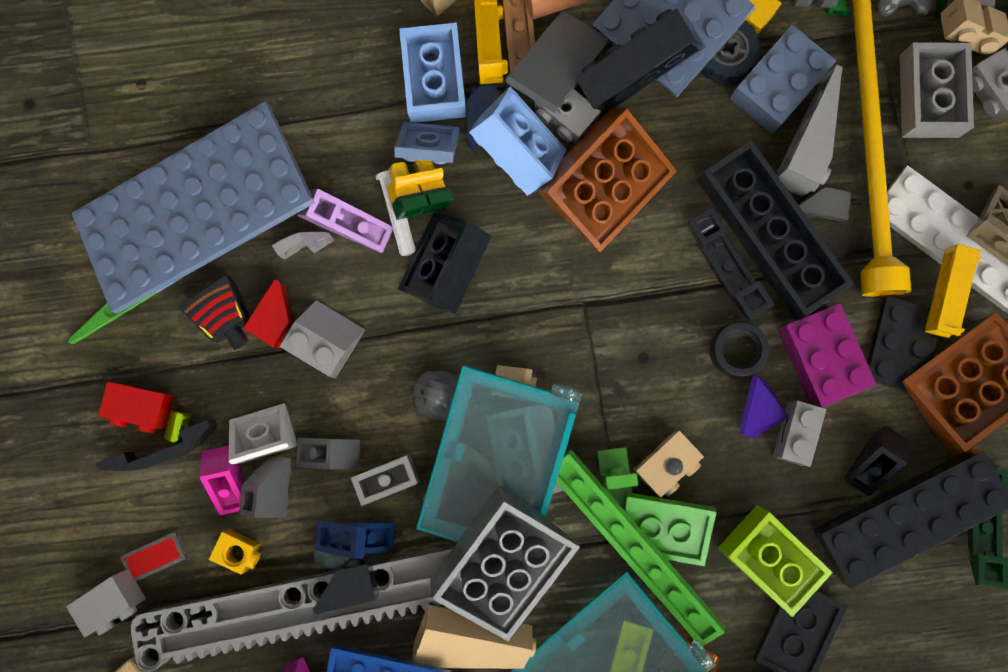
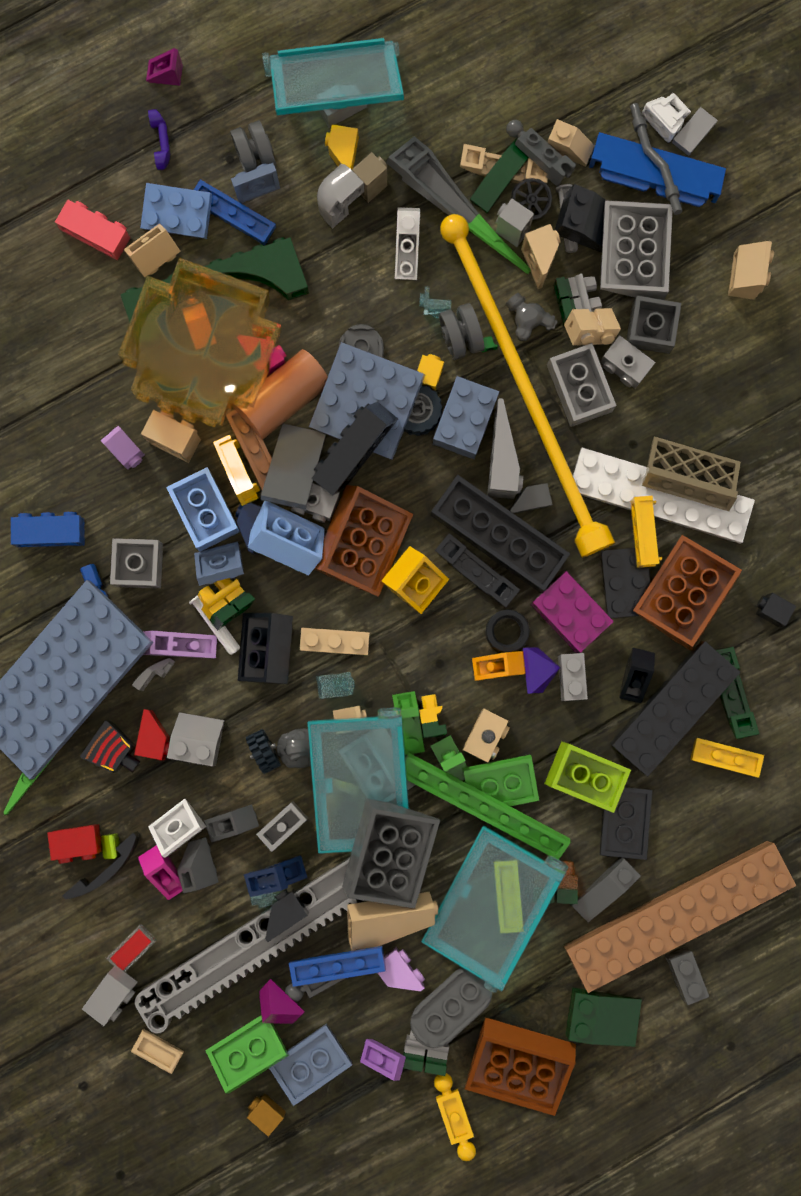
camera: 25 degrees left, 0 degrees up
yellow brick [209,529,261,574] -> none
none -> blue brick [11,512,85,547]
none -> blue bar [80,564,108,597]
none -> light grey brick [110,539,163,588]
none -> black wheel [246,729,281,774]
none -> tan plate [300,628,370,656]
none -> clear light blue bracket [316,672,354,699]
none -> yellow slope [382,546,449,614]
none -> bright green bracket [392,691,425,755]
none -> hips [419,694,447,739]
none -> light orange slope [472,651,525,681]
none -> yellow plate [690,738,764,778]

